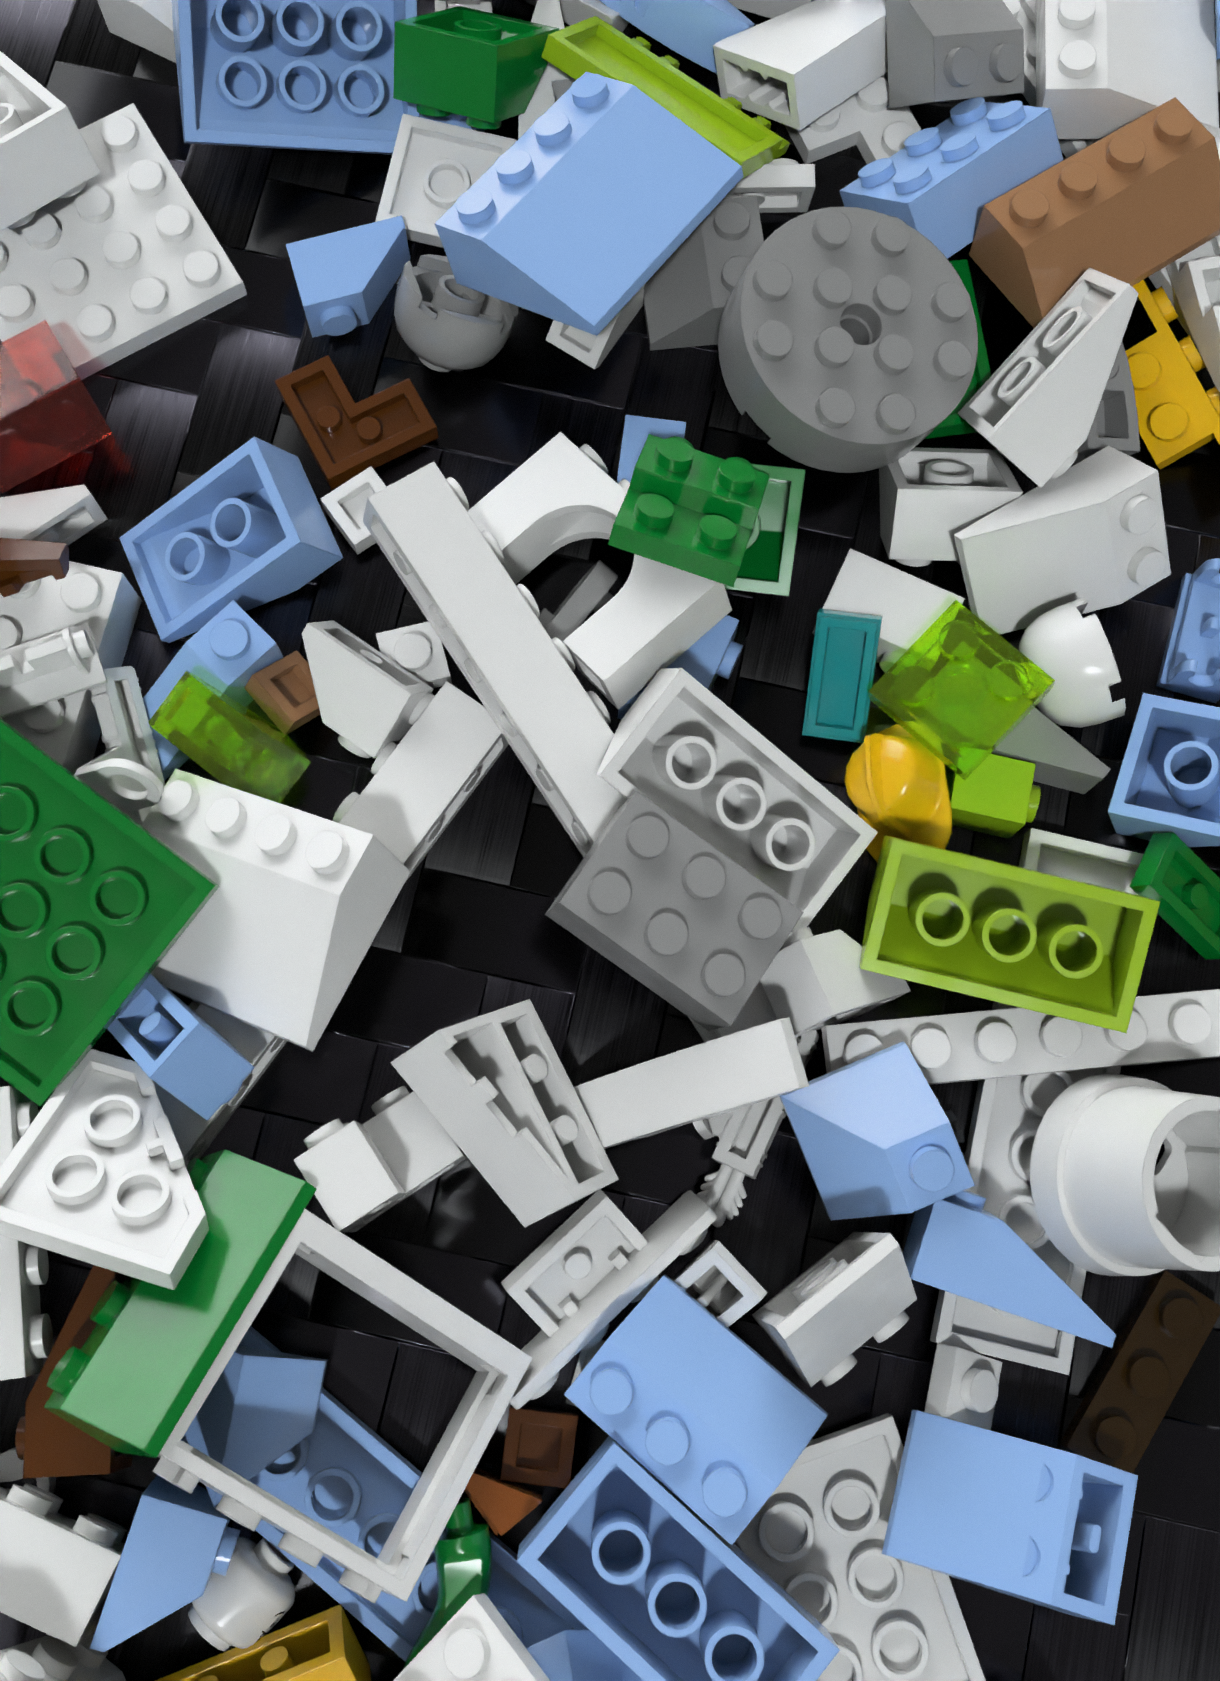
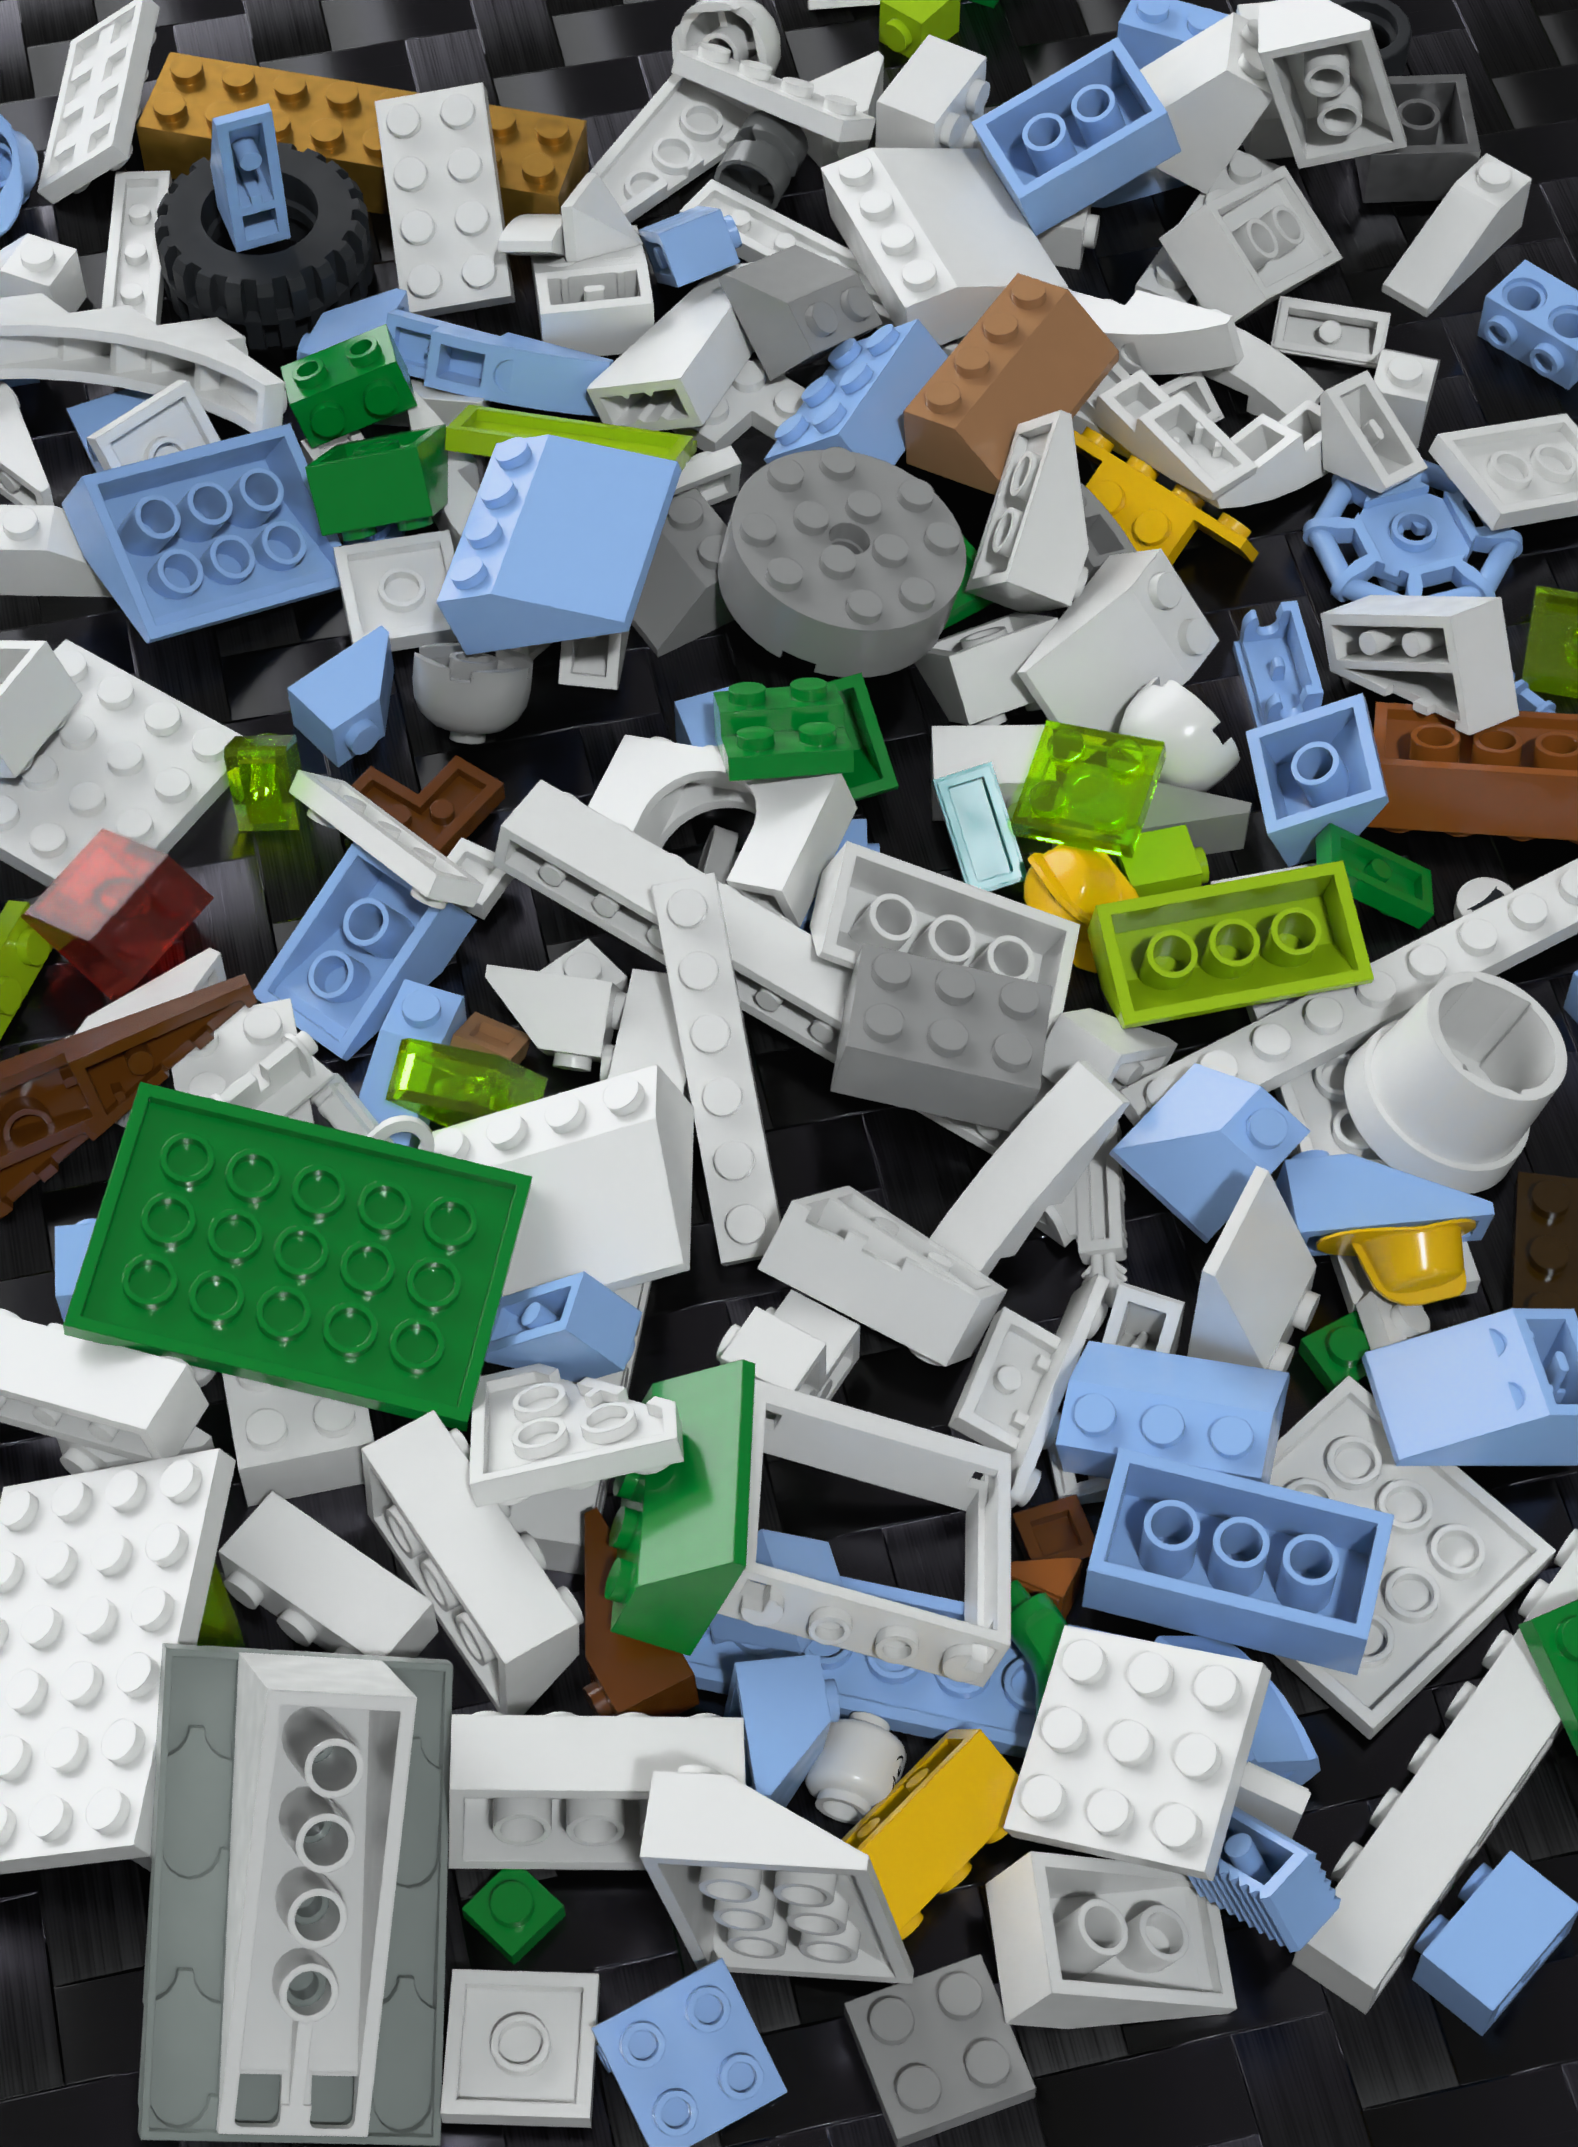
camera: 20 degrees left, 20 degrees down
none -> clear neon green slope [224,733,302,831]
none -> white plate [289,770,484,909]
none -> white plate [651,872,781,1266]
none -> green plate [1298,1311,1371,1394]
none -> yellow piece [1316,1219,1476,1306]

